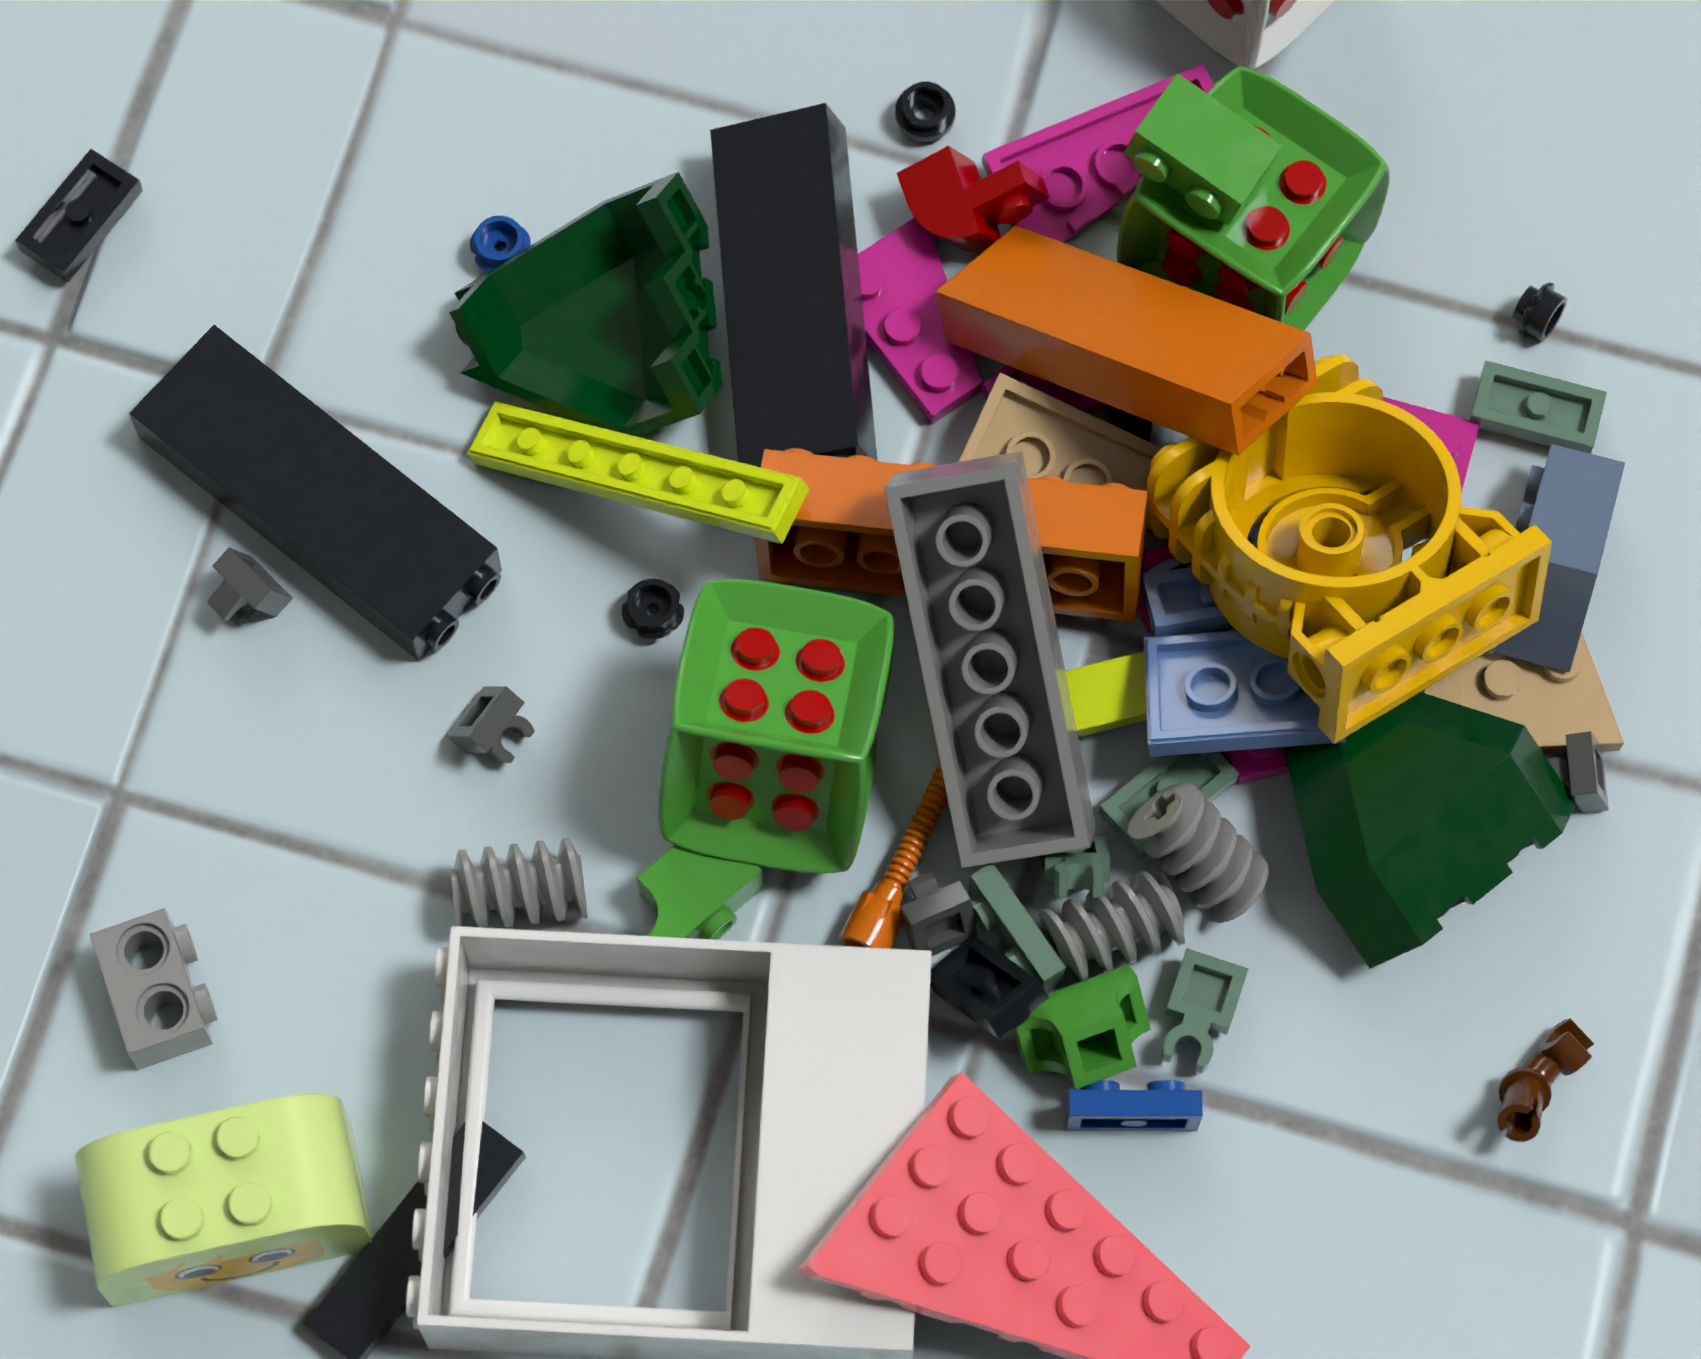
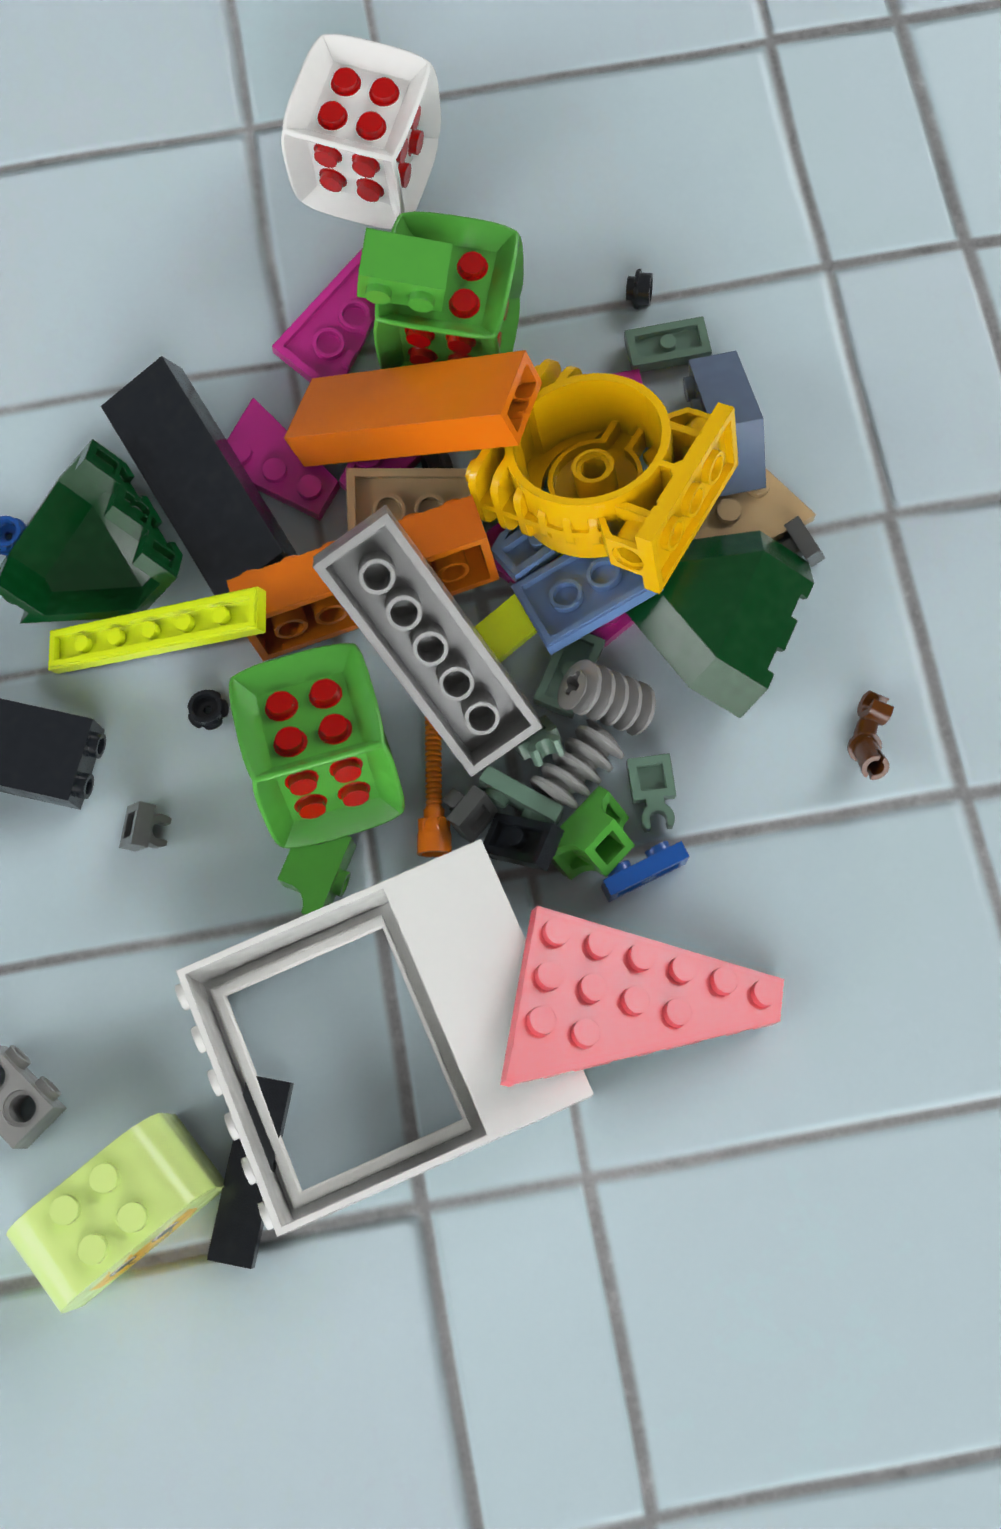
camera: 20 degrees left, 5 degrees up
light grey piece [451,838,588,928] -> none
black plate [895,81,956,142] -> none
red brick [896,145,1050,253] -> none

